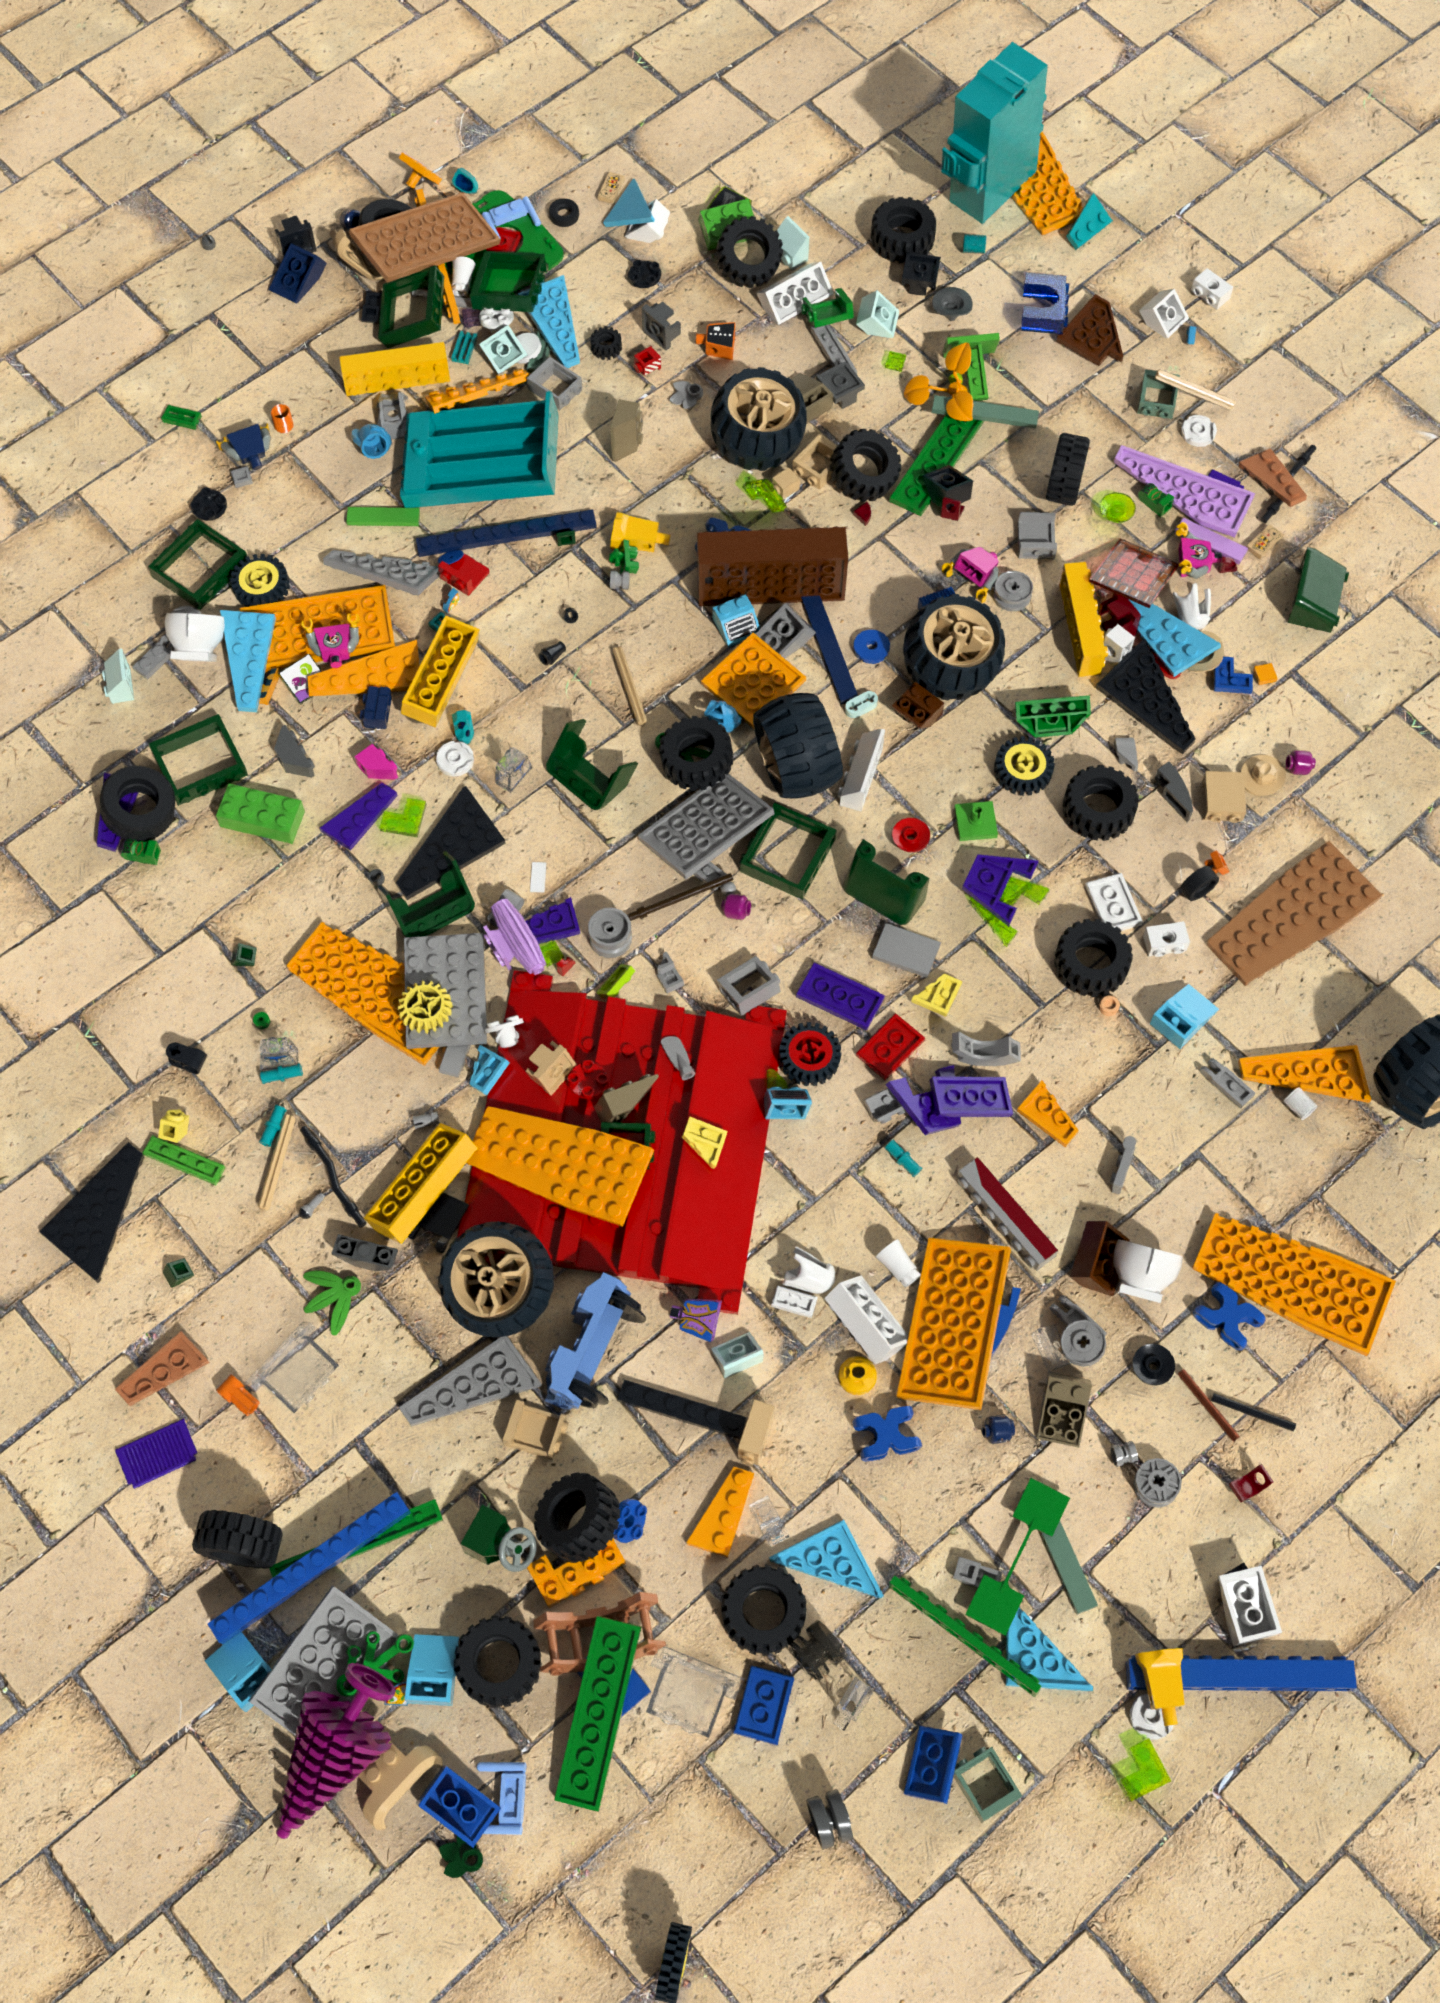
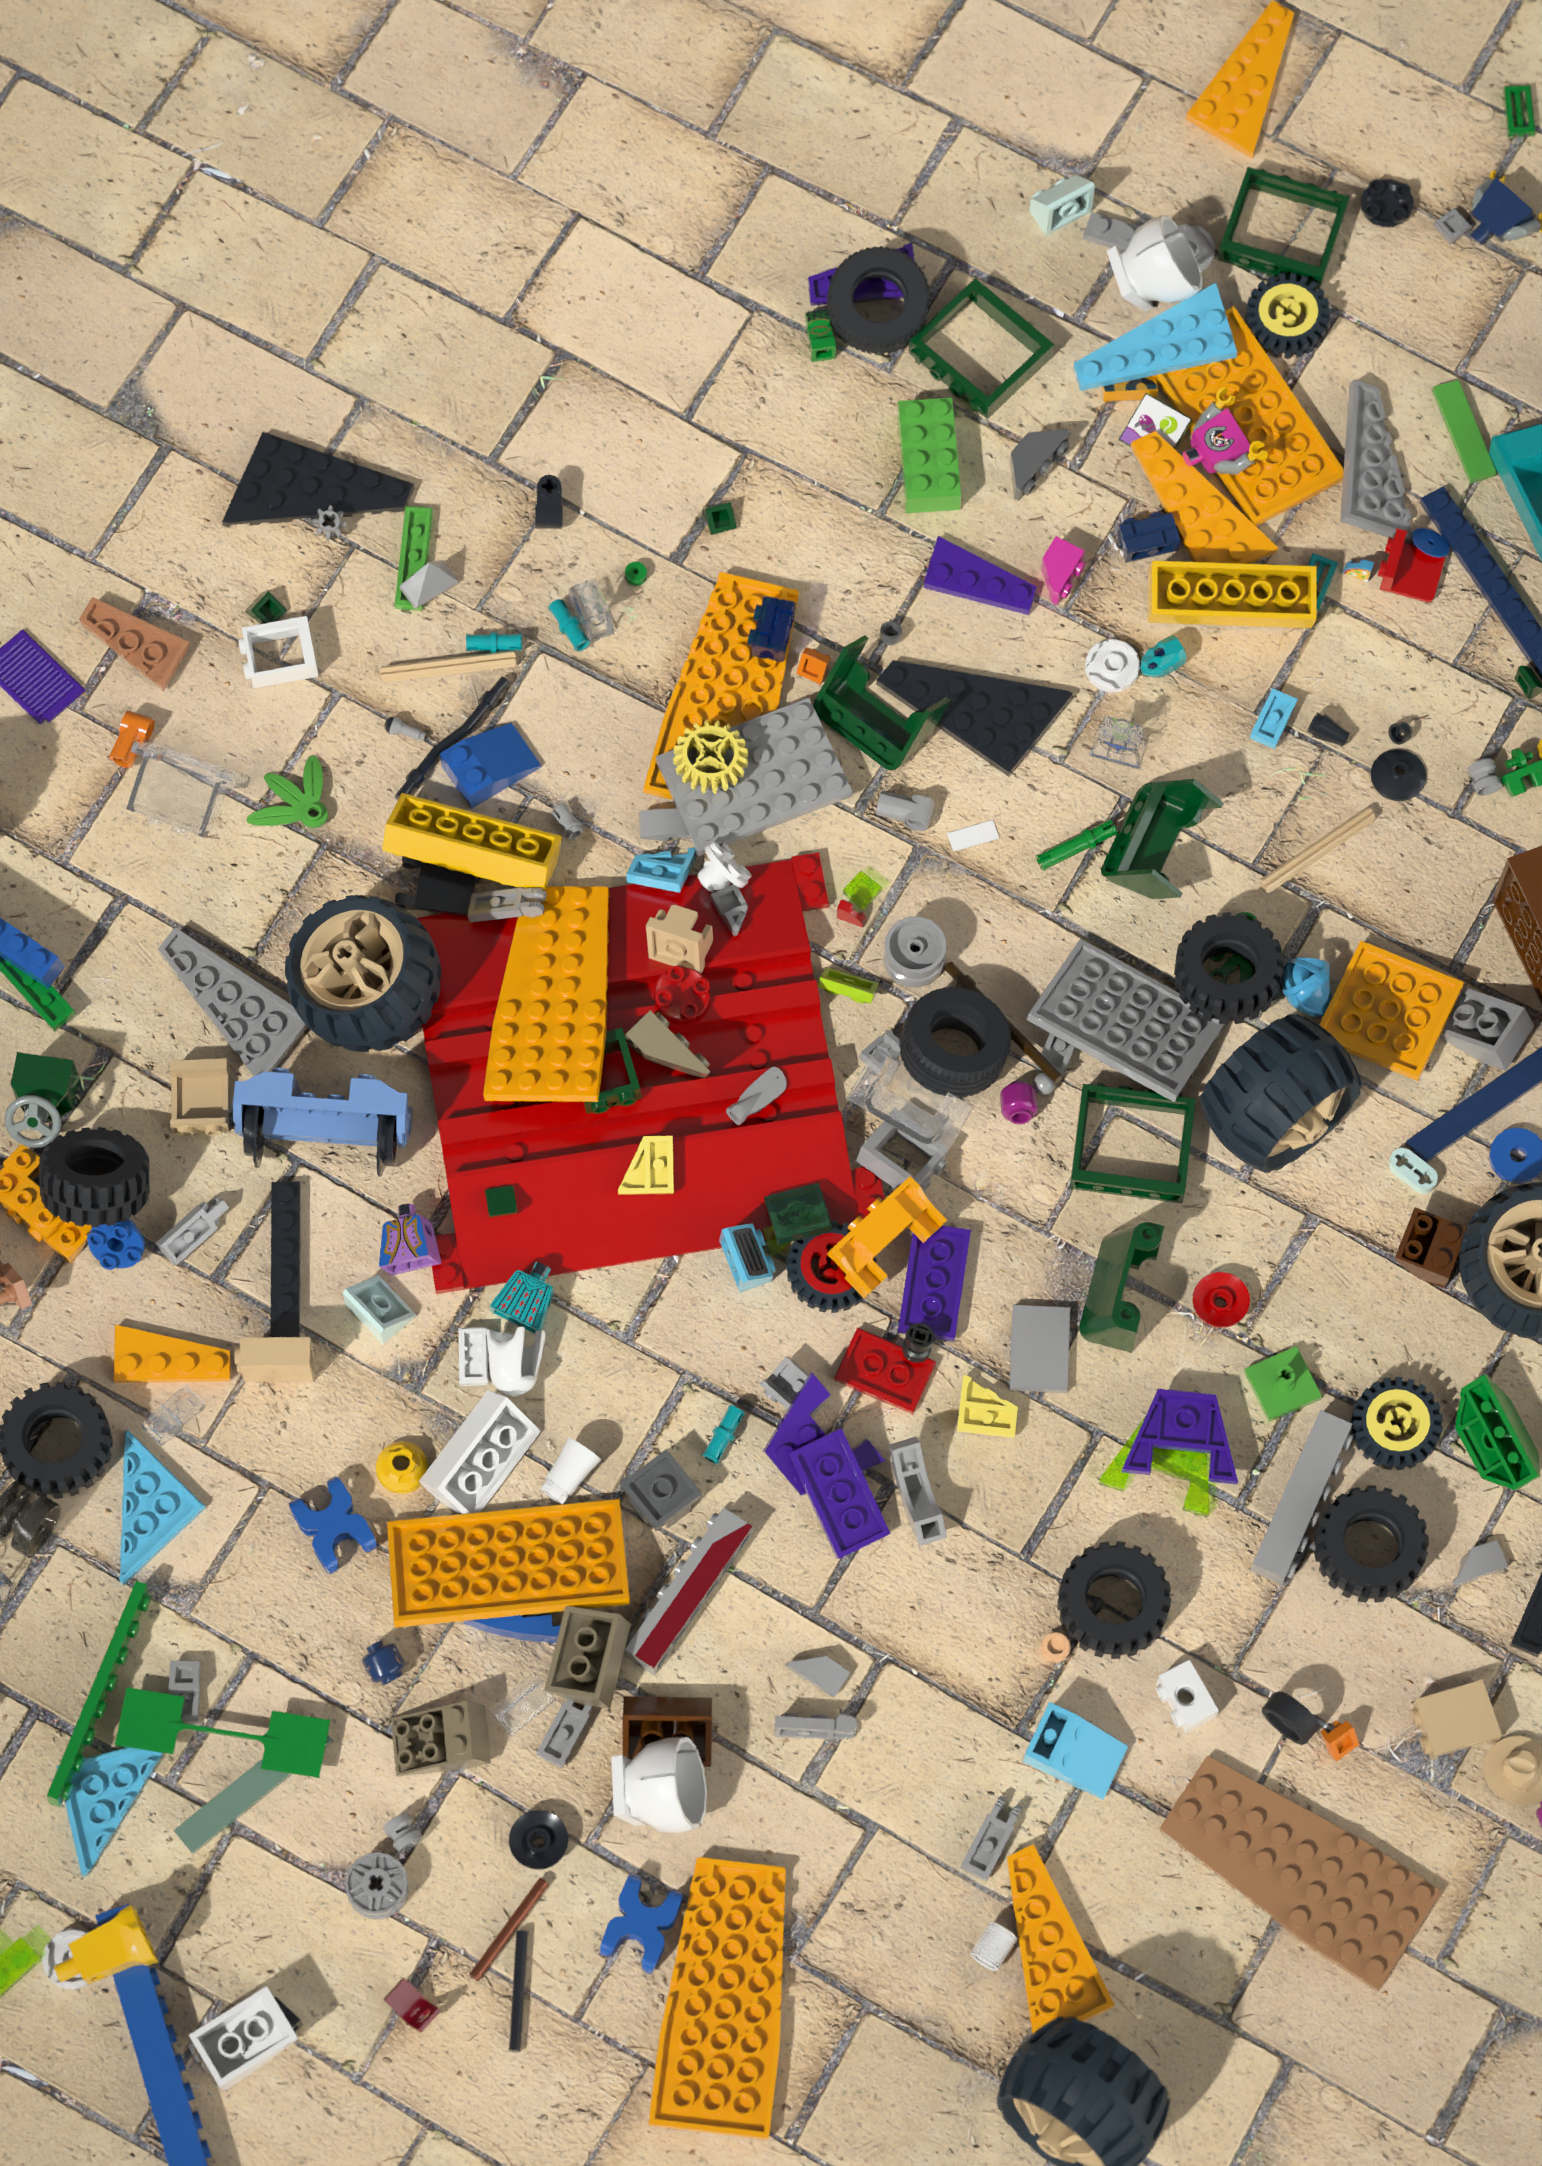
camera: 70 degrees right, 5 degrees up
light yellow brick [158,1109,189,1143] -> none
dark grey slope [331,1234,398,1271] -> none
clear neon green plate [379,798,427,838] -> none
lavender plate [483,899,546,975] -> none
dark purple wing [526,897,580,944] -> none
medium azure slope [713,594,760,648] -> none
white slope [838,729,885,812] -> none
light orange wing [1017,1080,1079,1148] -> none
light grey wheel [1061,1320,1106,1367] -> none
white tile [1085,873,1143,931] -> none
dark grey slope [1155,762,1193,822] -> none
none -> light grey hinge [156,1196,229,1266]
none -> white window [238,616,318,689]
none -> light grey gear [312,506,347,542]
none -> light grey slope [399,560,459,609]
none -> blue slope [440,723,541,809]
none -> light grey hinge [467,887,547,922]
none -> dark green slope [485,1185,518,1218]
none -> teal torso [490,1262,554,1334]
none -> dark tan slope [544,1606,631,1709]
none -> dark grey panel [620,1449,702,1531]
none -> light grey slope [710,884,748,936]
none -> clear blue brick [747,596,796,662]
none -> clear green tile [764,1182,833,1245]
none -> light grey slope [785,1656,850,1697]
none -> orange tile [796,647,831,685]
none -> light orange bracket [827,1176,947,1298]
none -> clear windscreen [846,1049,974,1156]
none -> black tyre [899,987,1011,1097]
none -> pearl dark grey wheel [902,1323,935,1363]
none -> green pin [1035,819,1118,871]
none -> light orange wing [1186,0,1294,158]
none -> medium azure plate [1250,688,1298,749]
none -> light grey brick [1250,1410,1354,1585]
none -> black dish [1370,749,1426,801]

